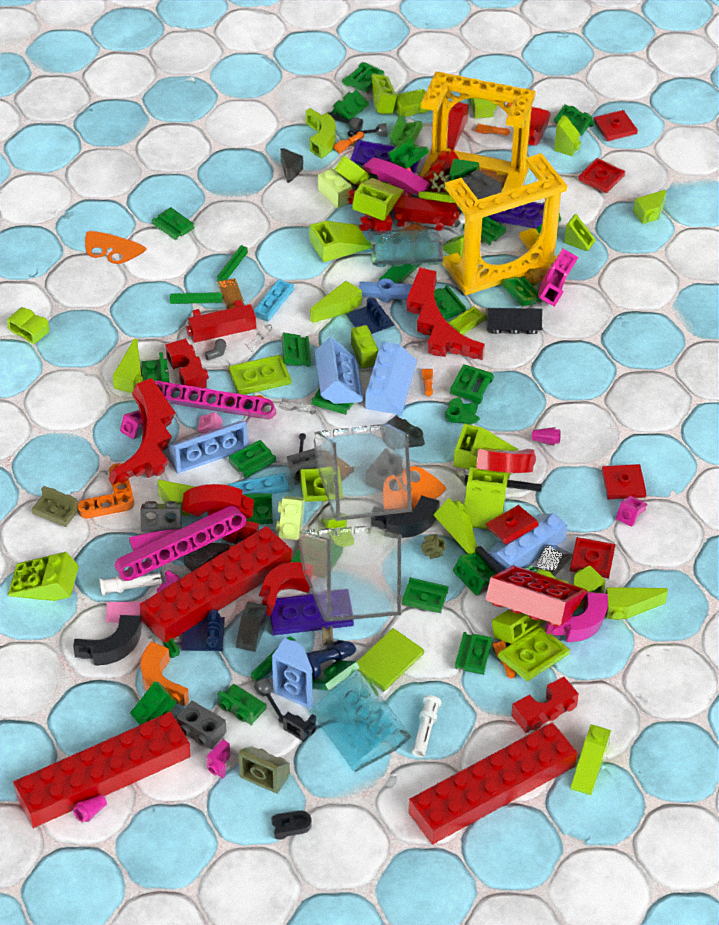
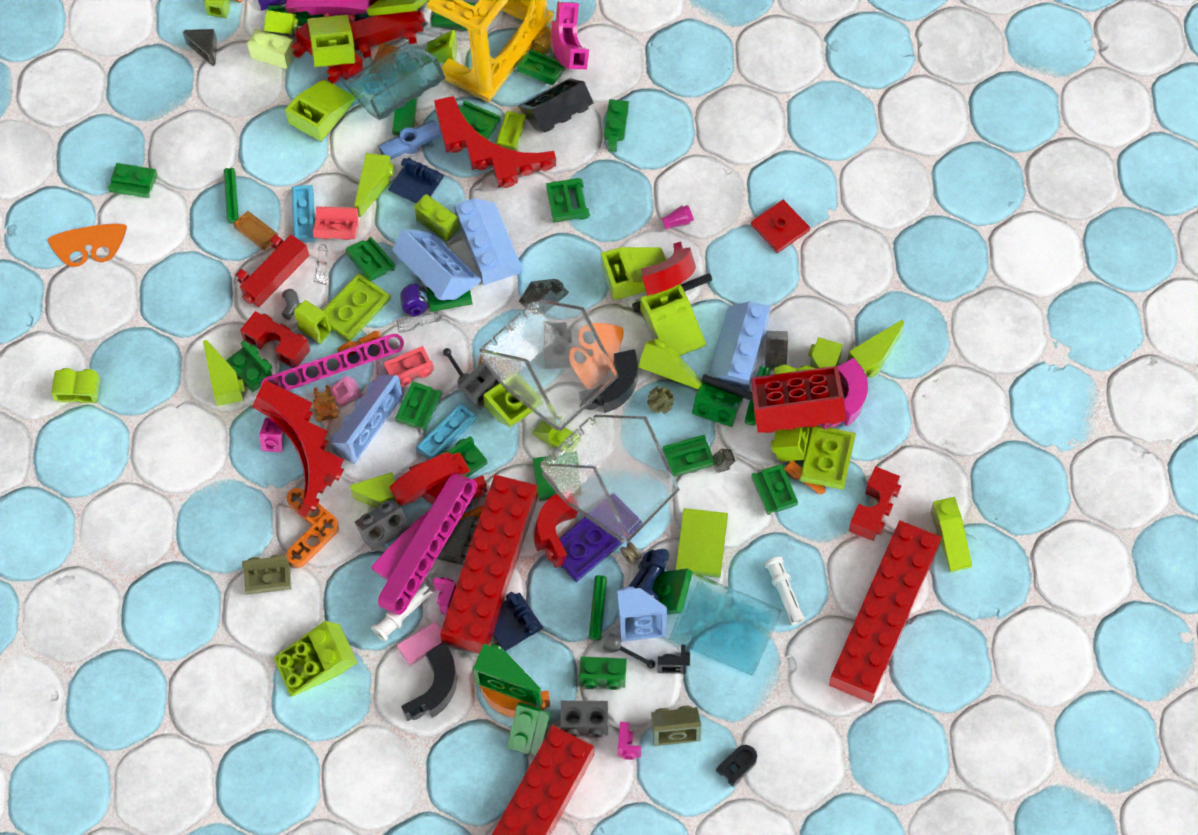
camera: 30 degrees left, 15 degrees up
green axle [170,292,223,304] -> none
clear smoke slope [236,601,268,652] -> none
yellowish green brick [276,496,305,540] -> none
orange piece [421,369,433,397] -> none
green plate [445,397,480,424] -> none
red plate [485,505,539,545] -> none
red plate [570,537,616,579] -> none
dark pink bracket [616,496,648,527] -> none
none -> lime brick [294,300,331,344]
none -> coral bracket [313,206,359,240]
none -> clear orange plate [313,385,339,422]
none -> coral bracket [384,346,434,387]
none -> dark purple head [400,284,429,316]
none -> green slope [473,644,543,708]
none -> green hinge [604,99,629,152]
none -> clear smoke piece [713,449,735,473]

